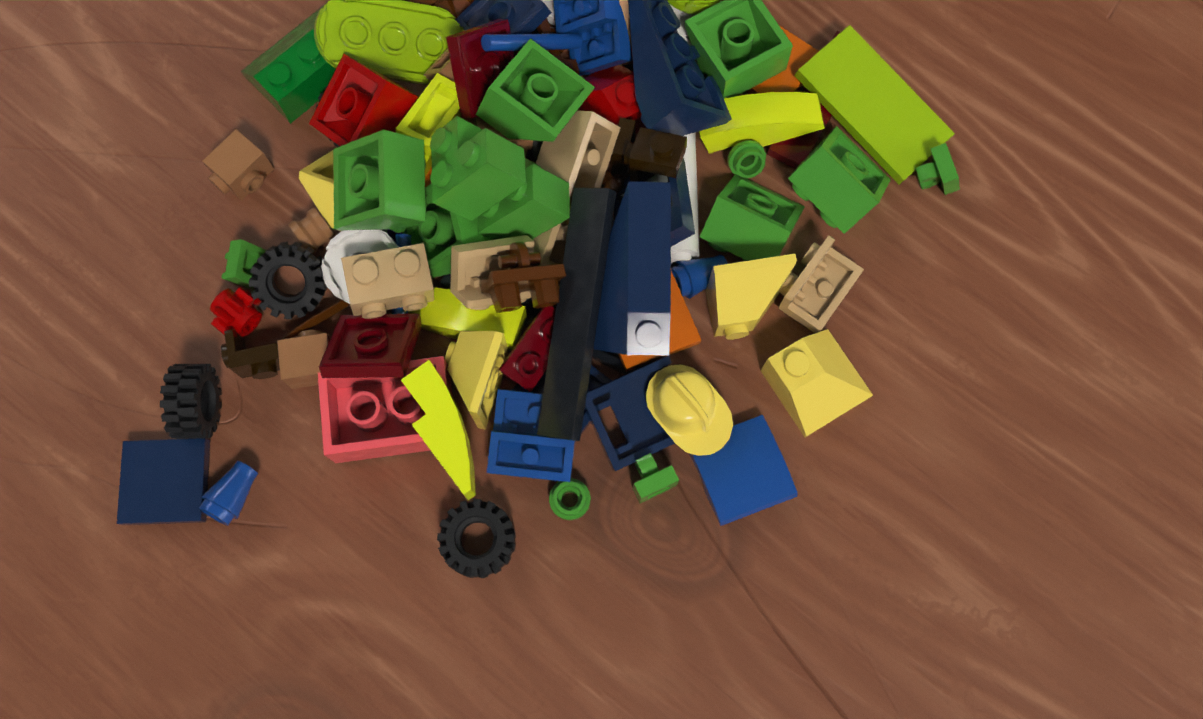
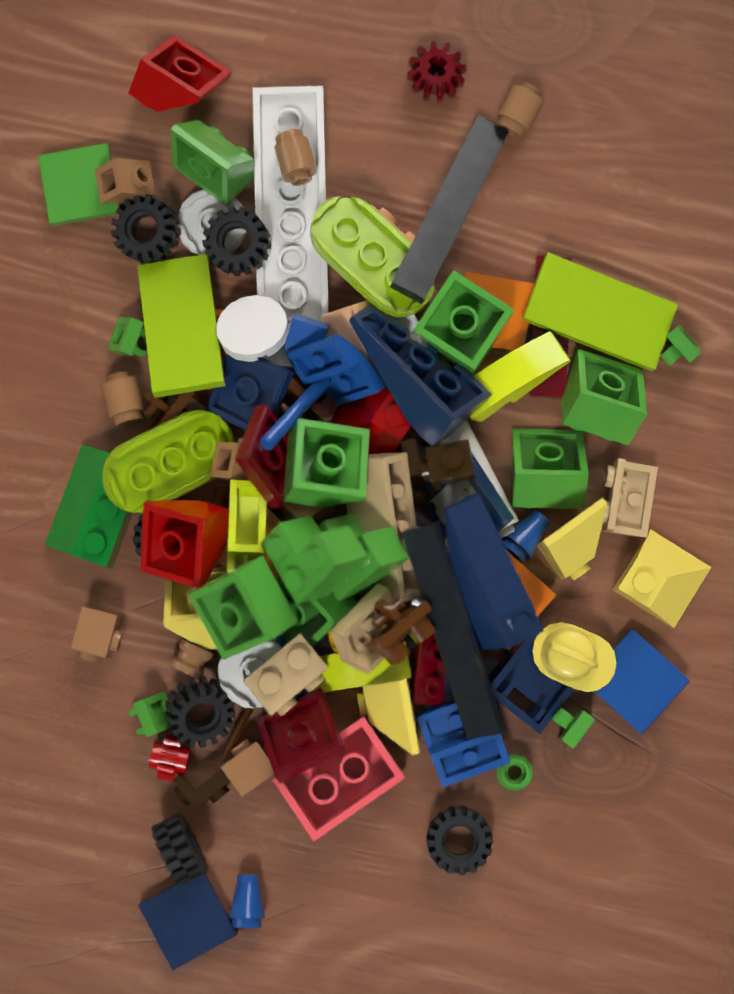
camera: 25 degrees left, 10 degrees up
neon yellow slope [401,360,476,500] -> none
bright green plate [727,140,766,178] -> none

